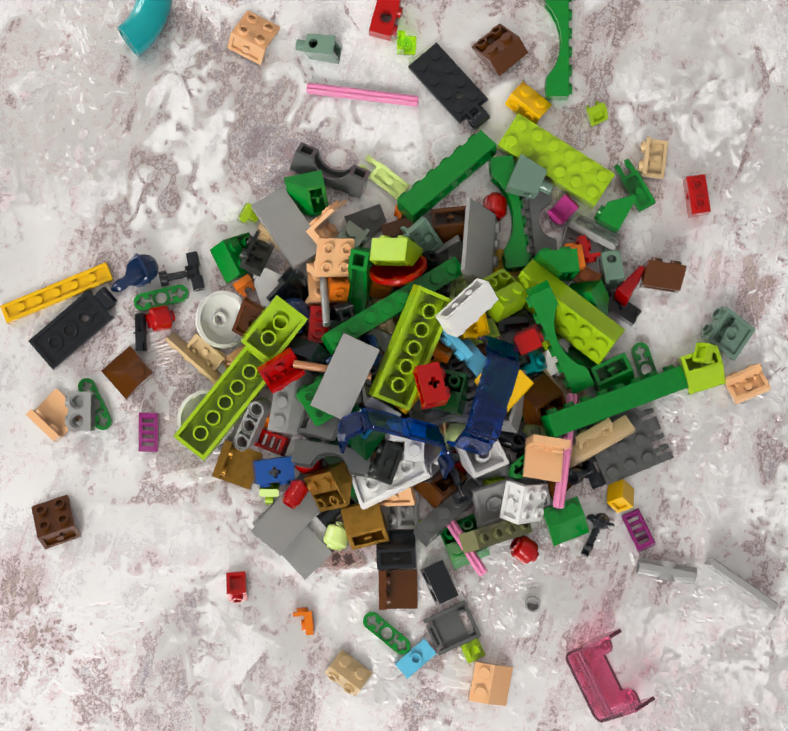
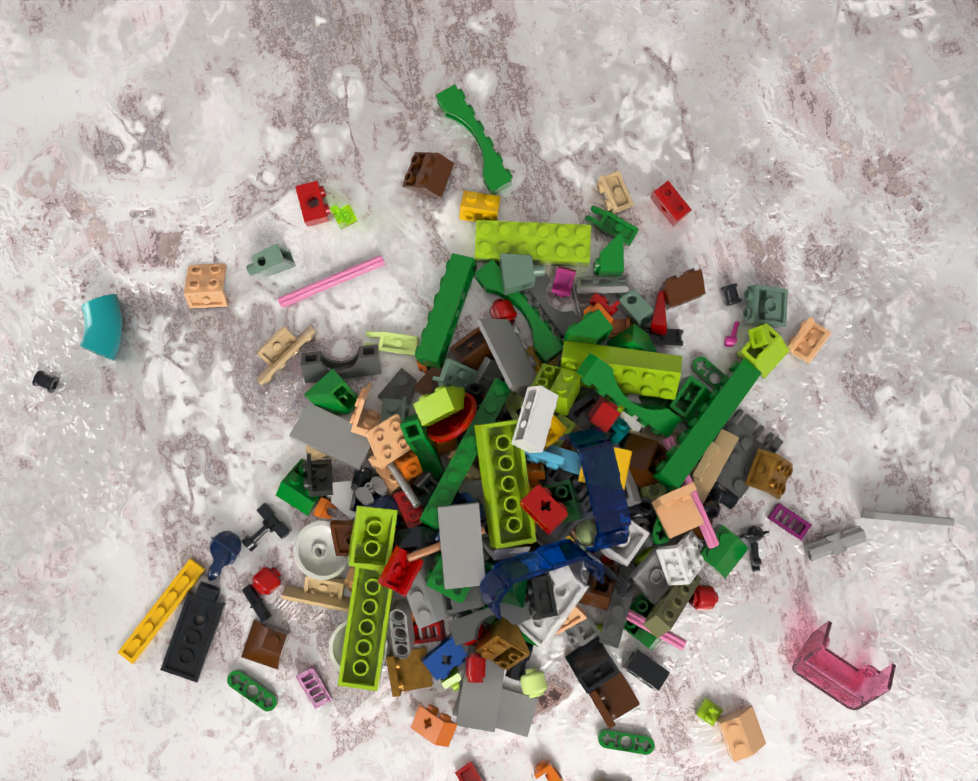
camera: 30 degrees left, 0 degrees up
light nougat bracket [26,389,82,442] -> none
light grey brick [65,392,95,431] -> none
green beam [134,284,189,311] -> none
lime tile [236,203,258,224] -> none
pearl gold slope [340,502,389,550] -> none
medium azure plate [395,638,437,679] -> none
black hinge [408,42,490,130] -> none
dark grey container [423,600,481,655] -> none
light grey hinge [525,596,541,612] -> none
lime tile [586,101,609,127] -> none
yellow panel [607,479,634,513] -> none
none -> black bush [32,370,60,393]
none -> tan bracket [256,325,316,385]
none -> light grey piece [355,476,388,505]
none -> orange brick [410,704,458,747]
none -> black bush [721,283,742,306]
none -> dark pink hand [724,321,740,347]
none -> pearl gold bracket [745,448,793,499]

